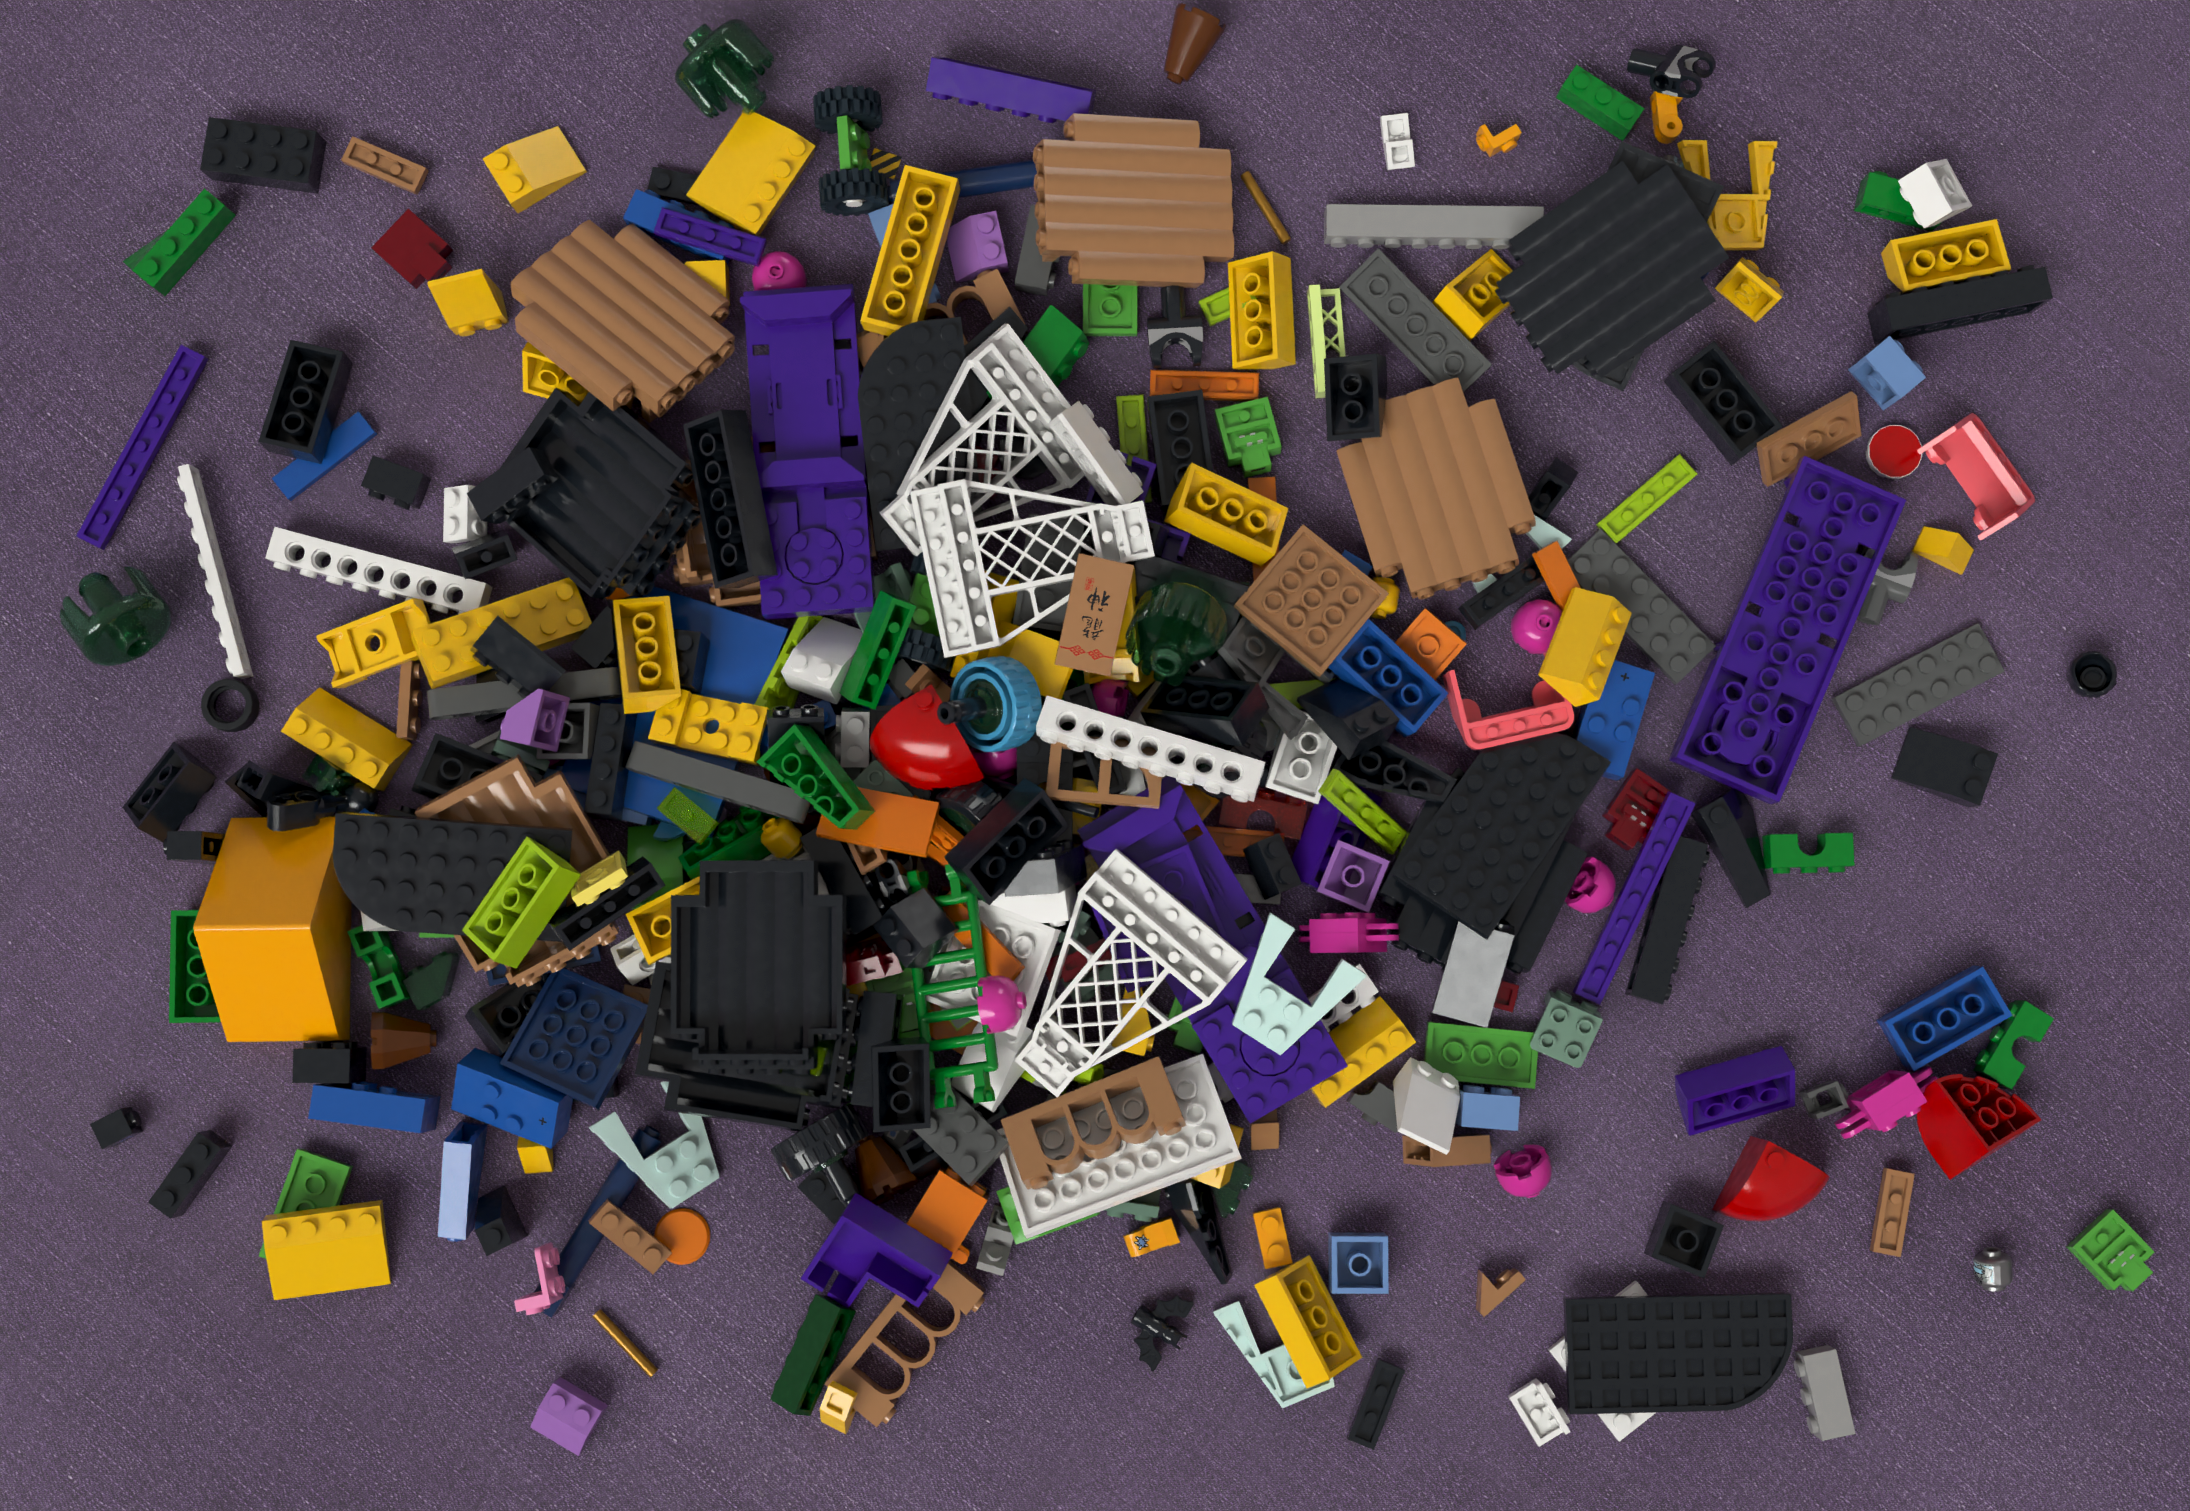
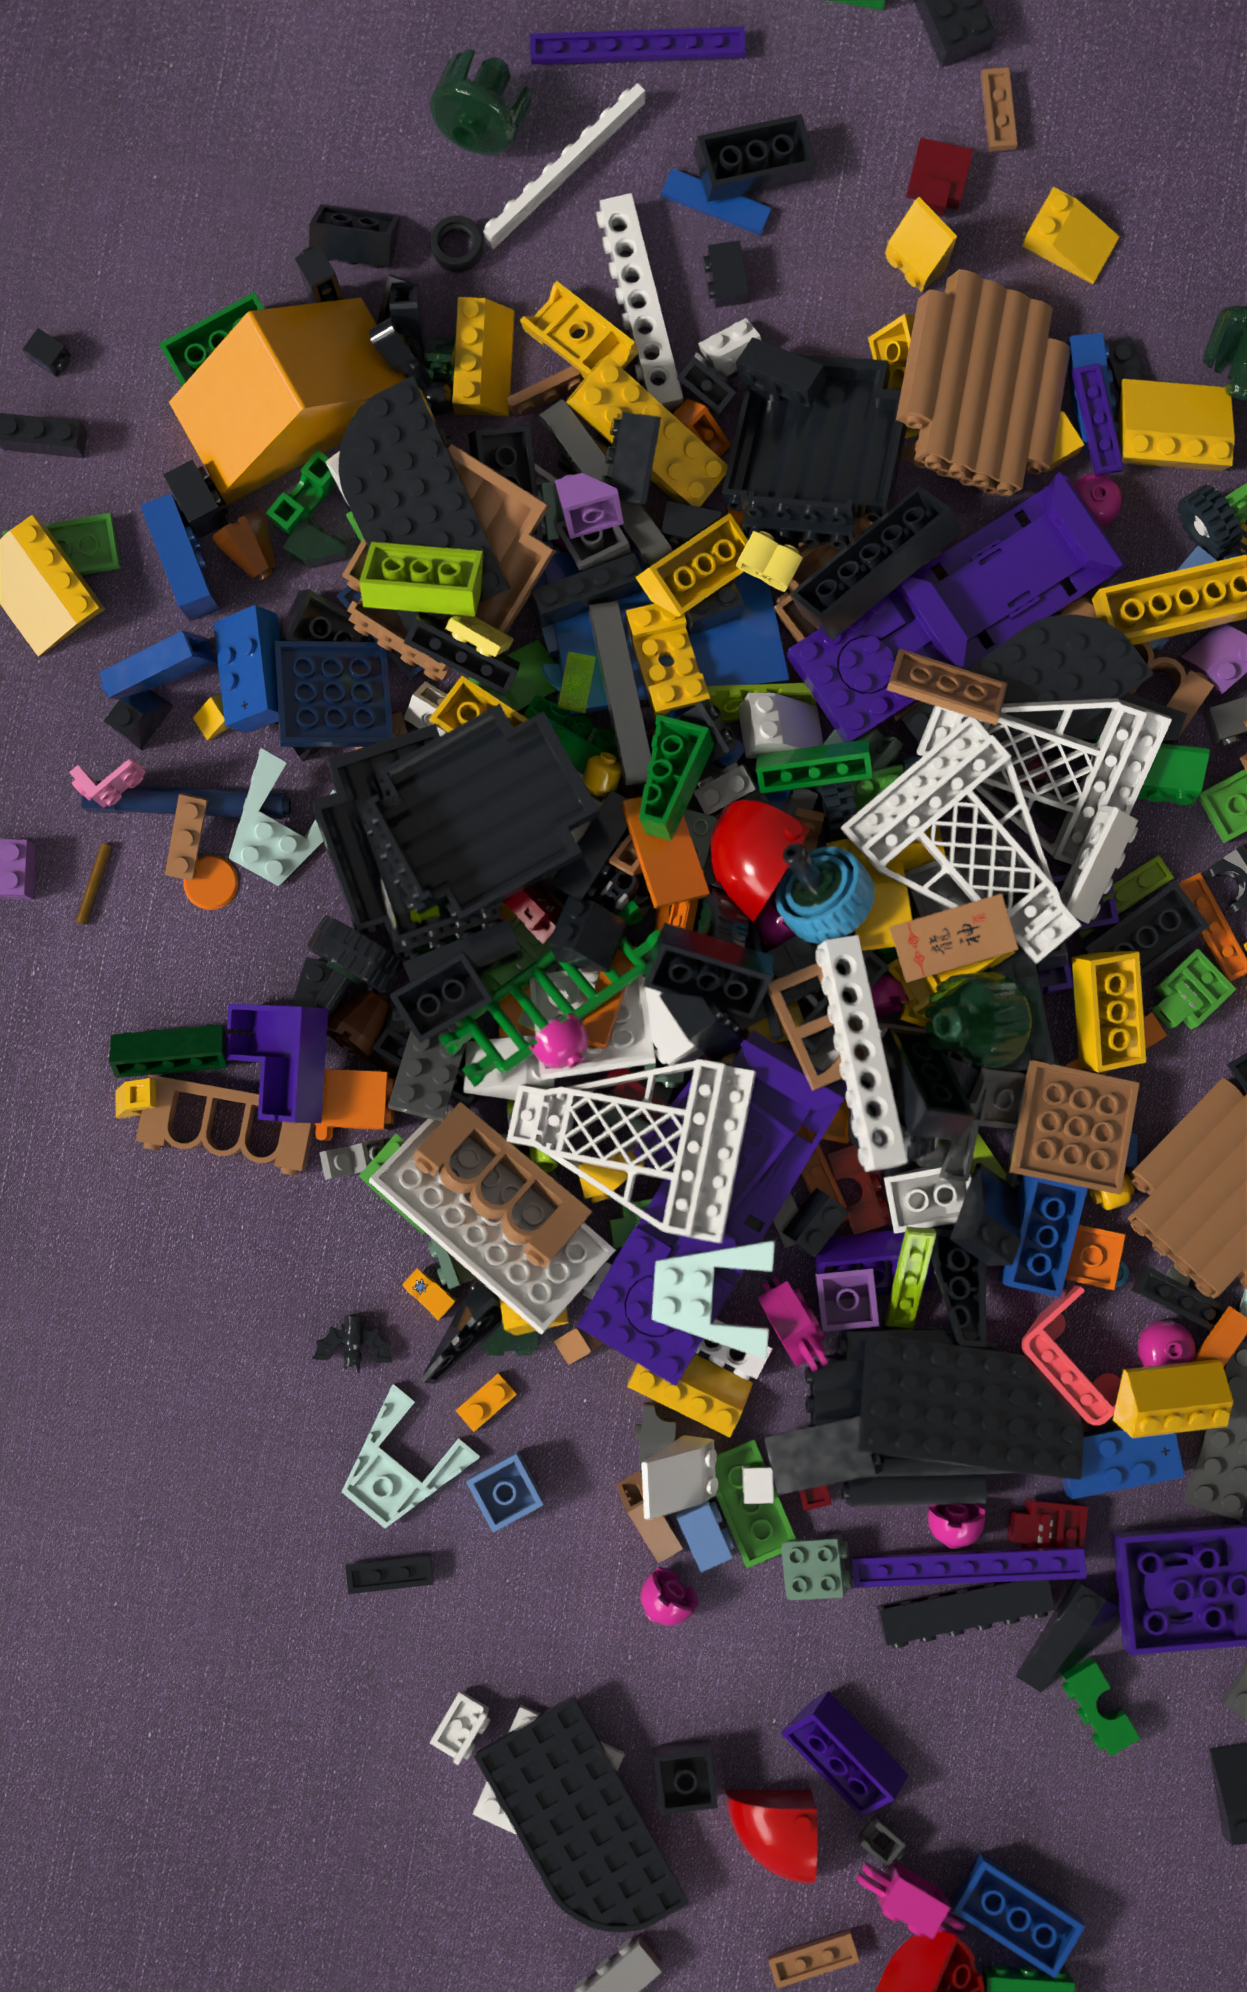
camera: 65 degrees right, 0 degrees up
yellow slope [1254,1255,1362,1388] -> none
medium nougat slope [1476,1268,1526,1317] -> none
none -> orange slope [673,398,731,458]
none -> light yellow brick [736,531,803,592]
none -> white panel [742,1465,773,1504]
none -> medium nougat tile [887,649,1008,725]

